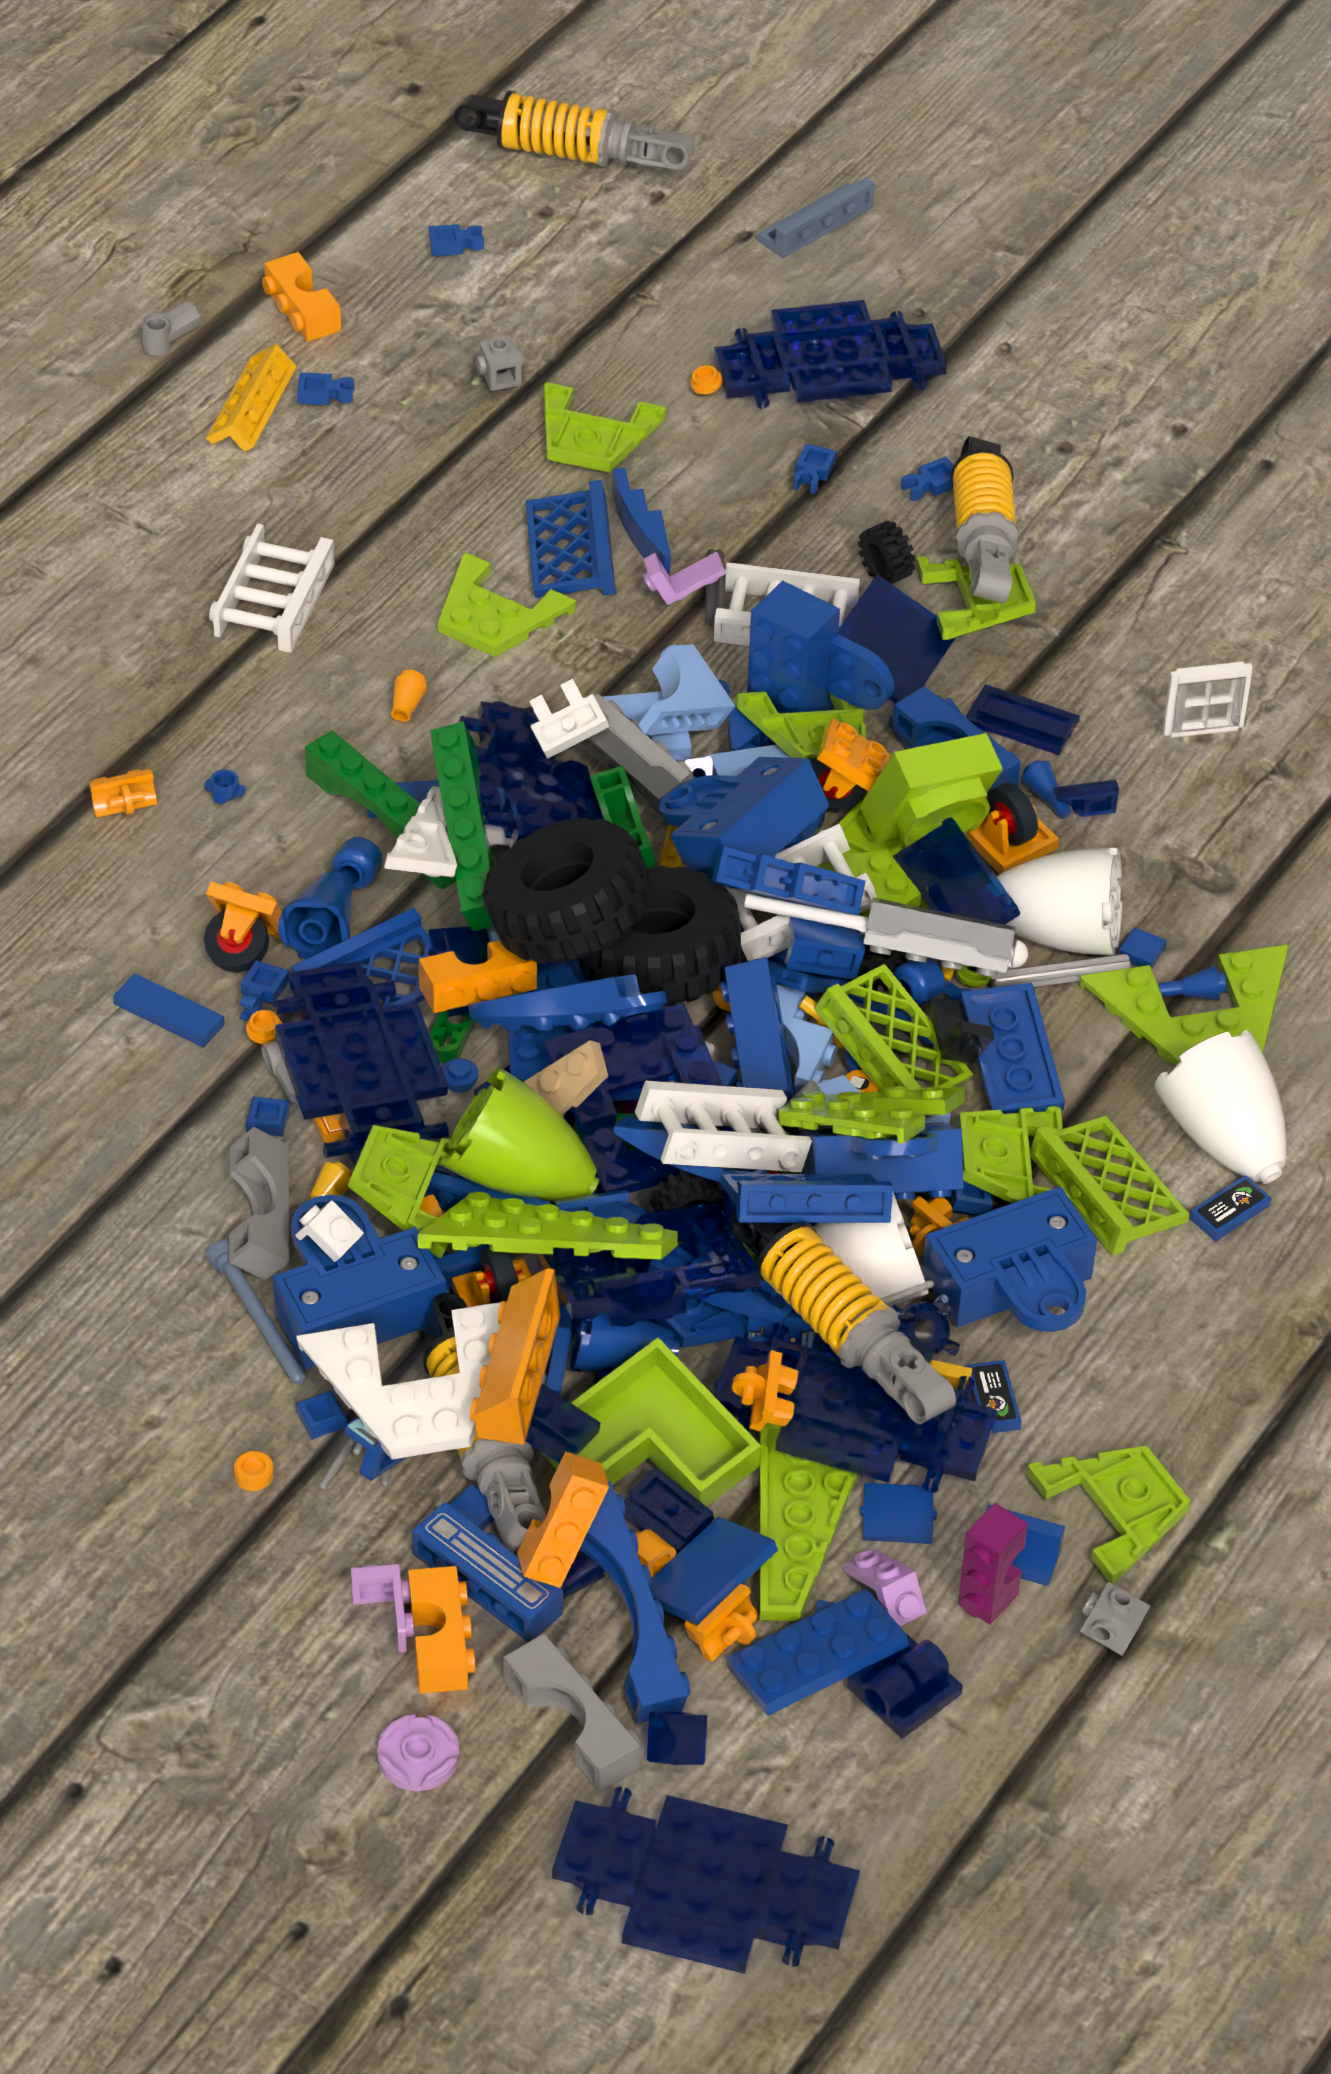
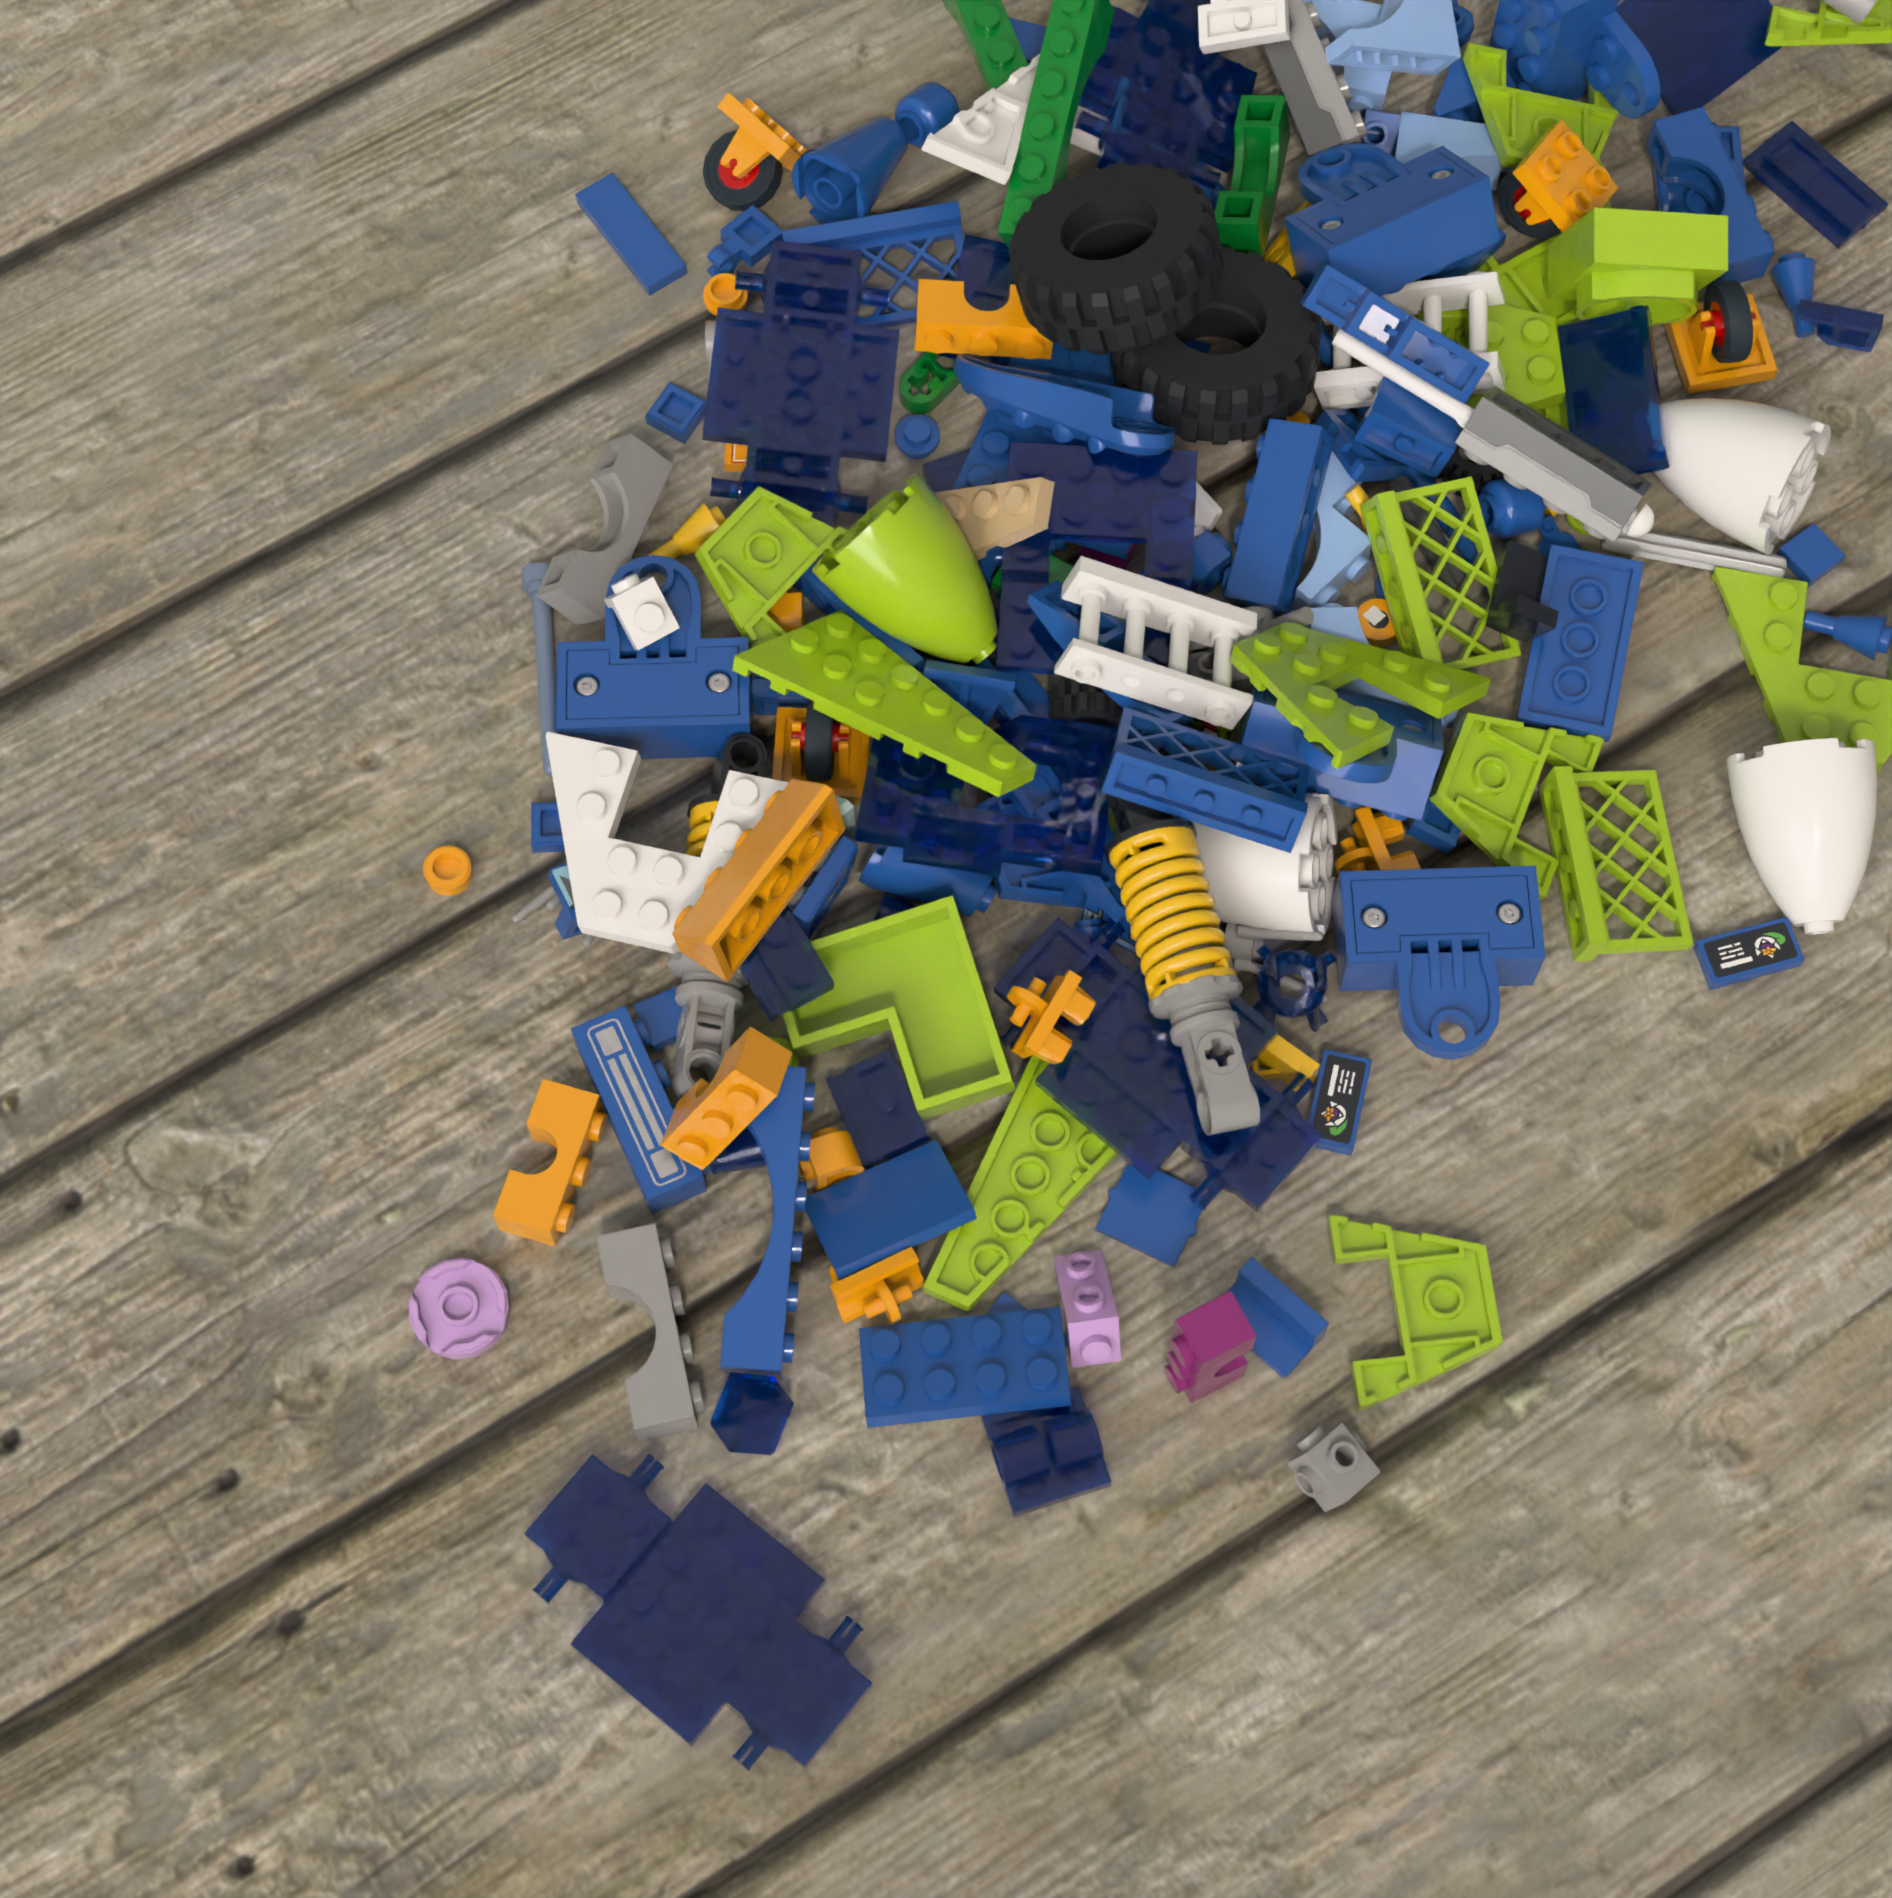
camera: 25 degrees right, 20 degrees up
lavender bracket [351,1564,414,1653] -> none

